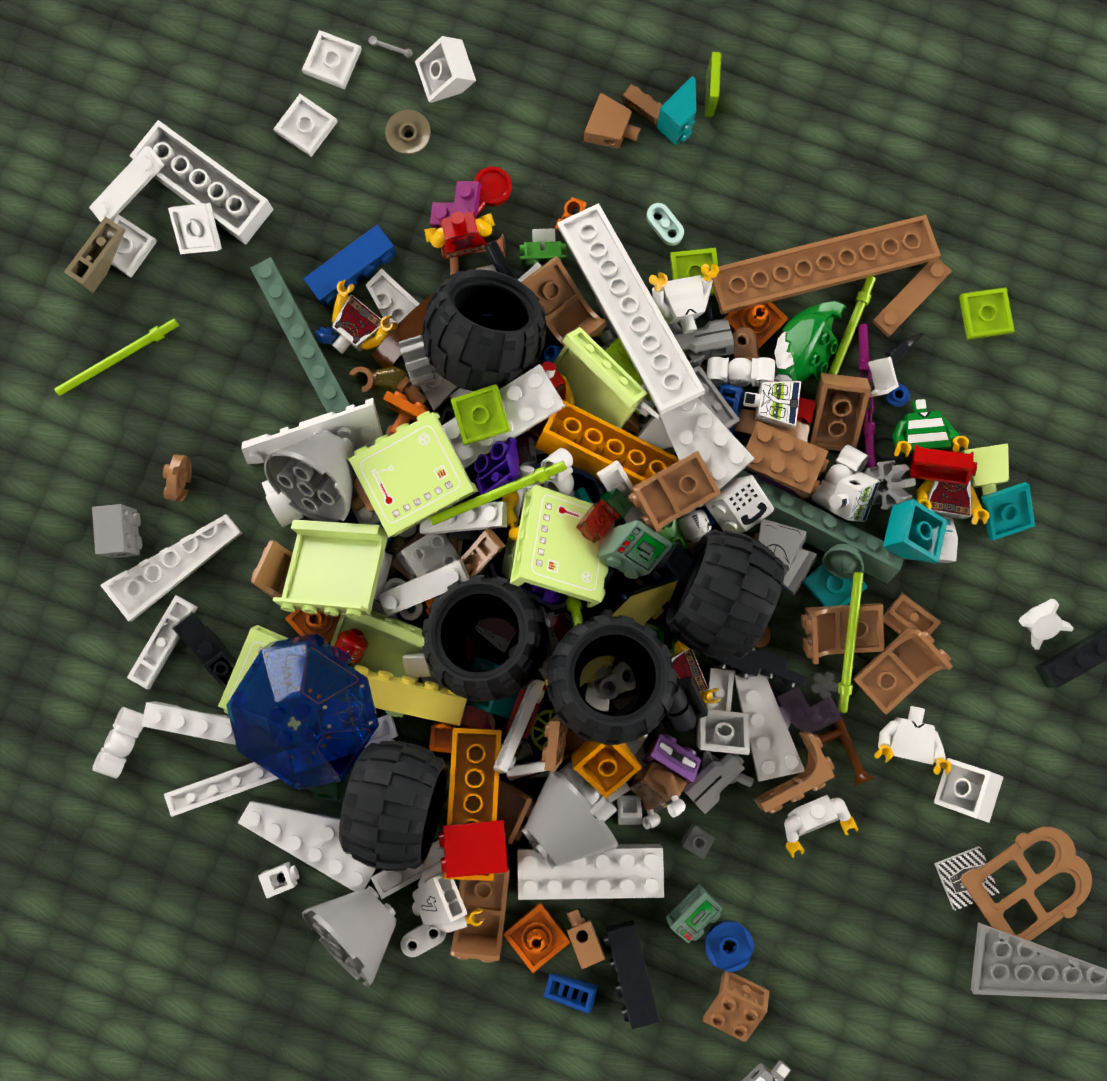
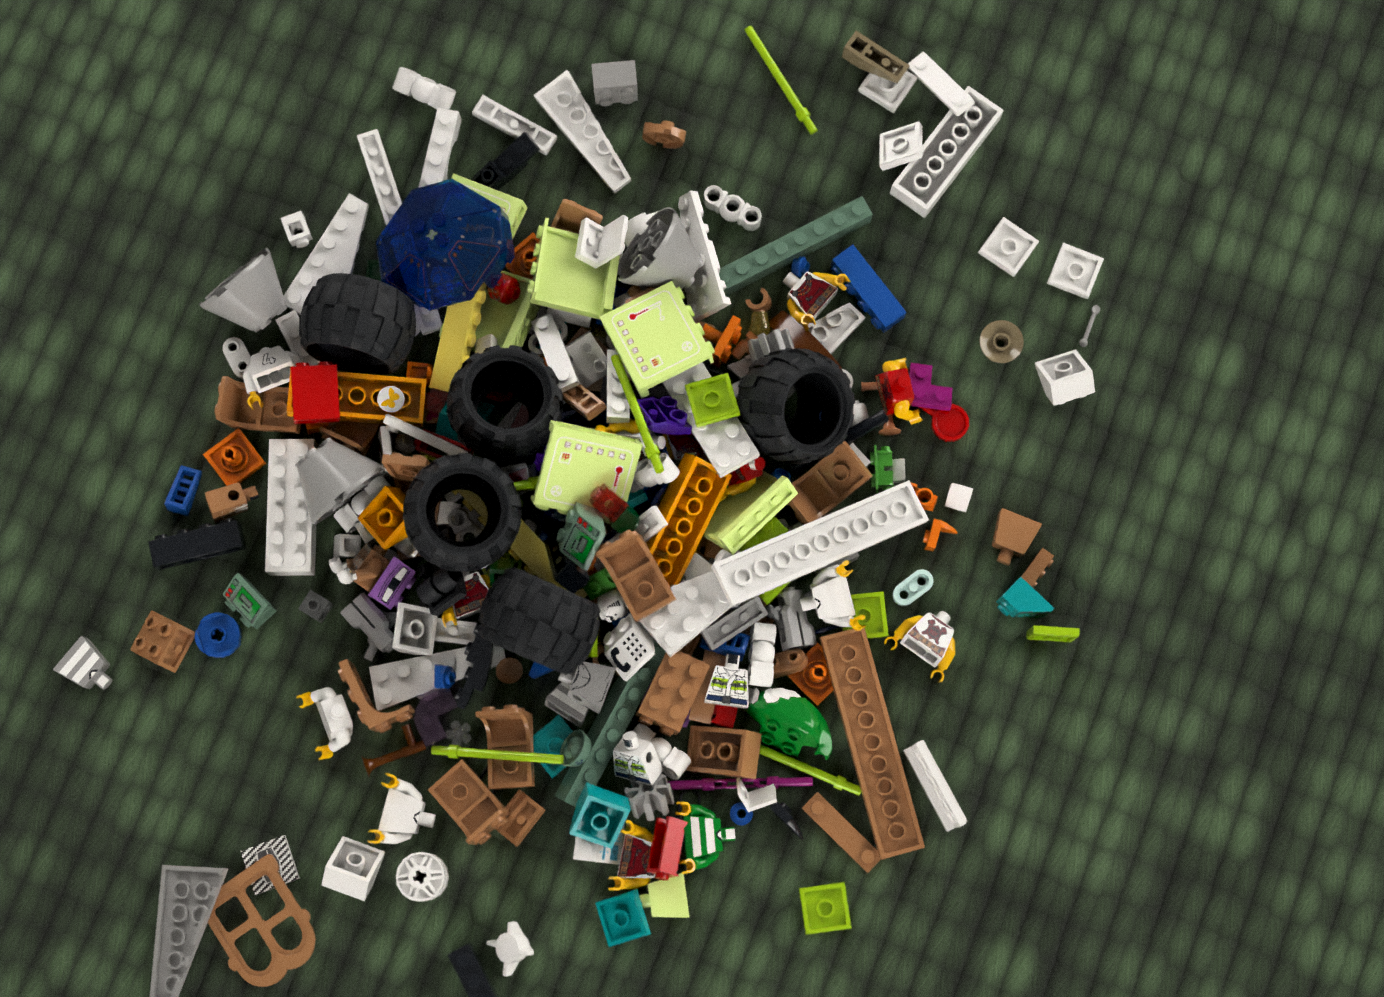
camera: 90 degrees right, 5 degrees down
none -> white sticker [377,386,404,412]
none -> white wheel [396,852,449,902]
none -> blue plate [434,664,456,689]
none -> white bracket [575,215,628,268]
none -> white piece [704,185,761,231]
none -> torso [884,611,956,683]
none -> white fence [903,740,967,832]
none -> orange plate [922,518,958,552]
none -> white slope [944,483,973,512]

